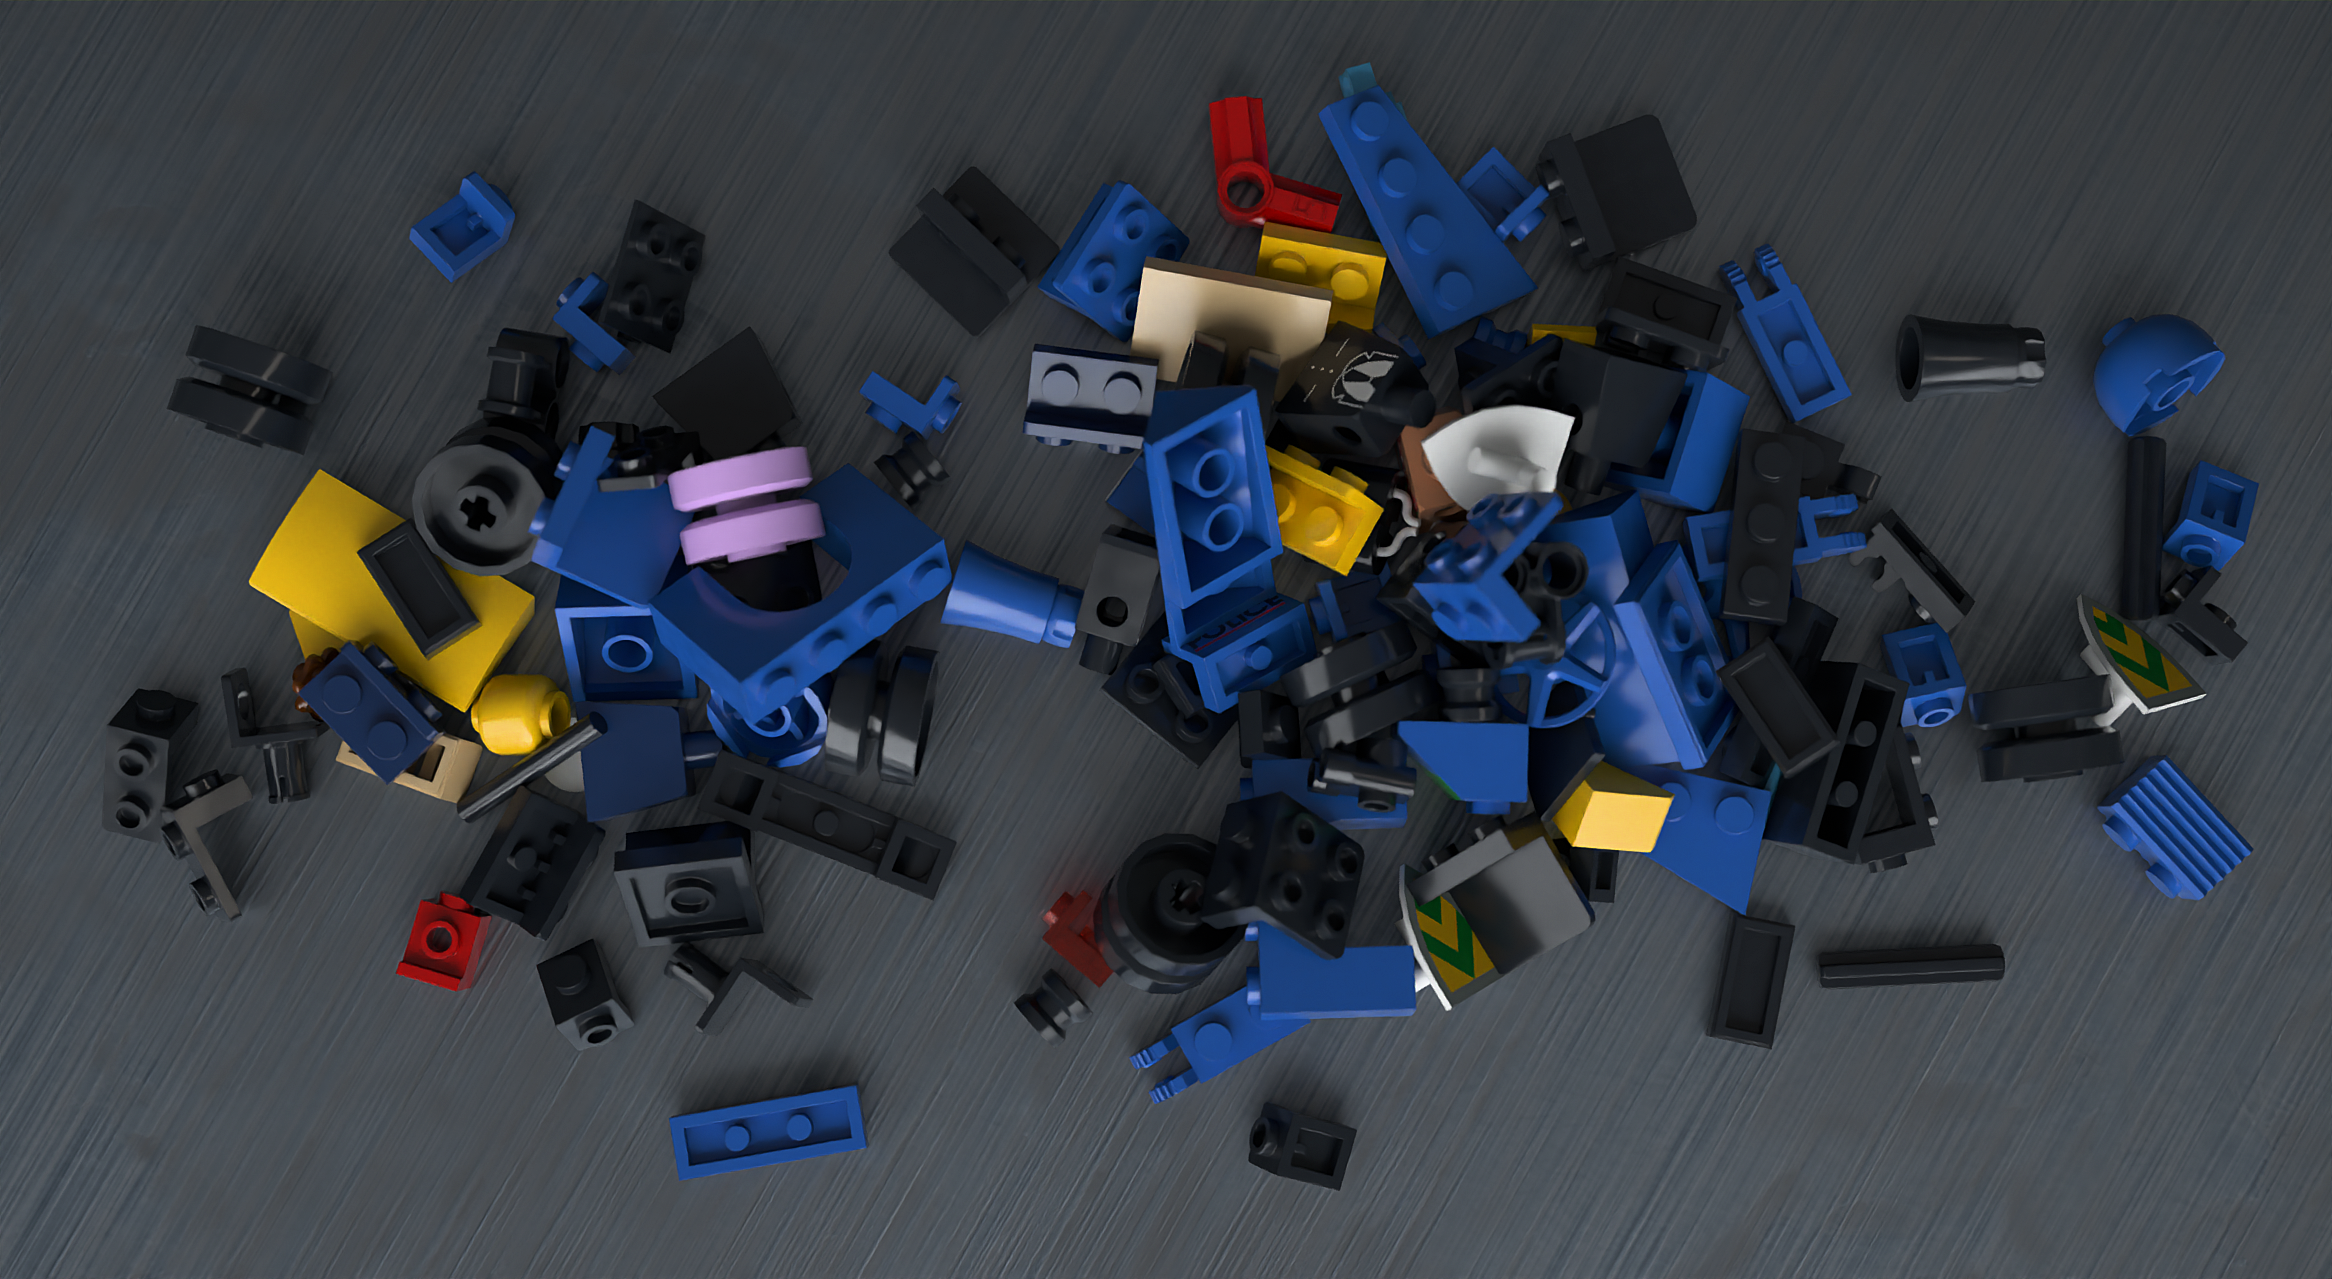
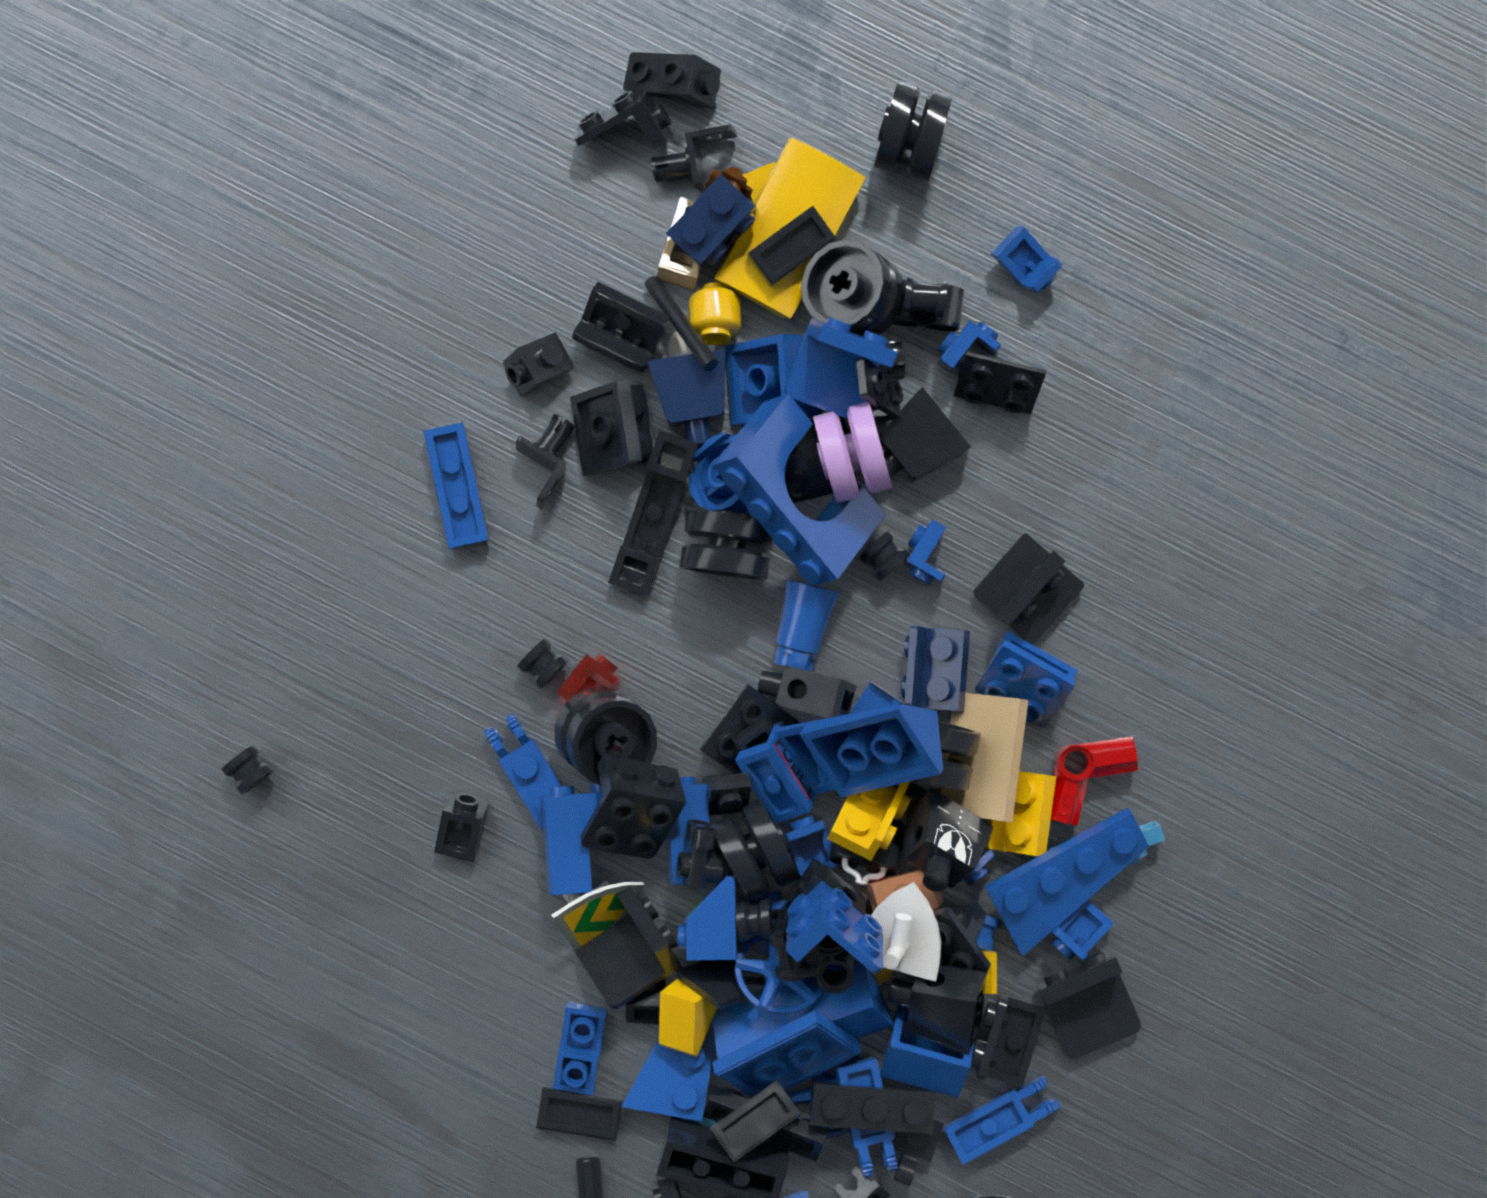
camera: 90 degrees right, 0 degrees up
red brick [396,891,492,992] -> none
none -> blue slope [553,1002,607,1095]

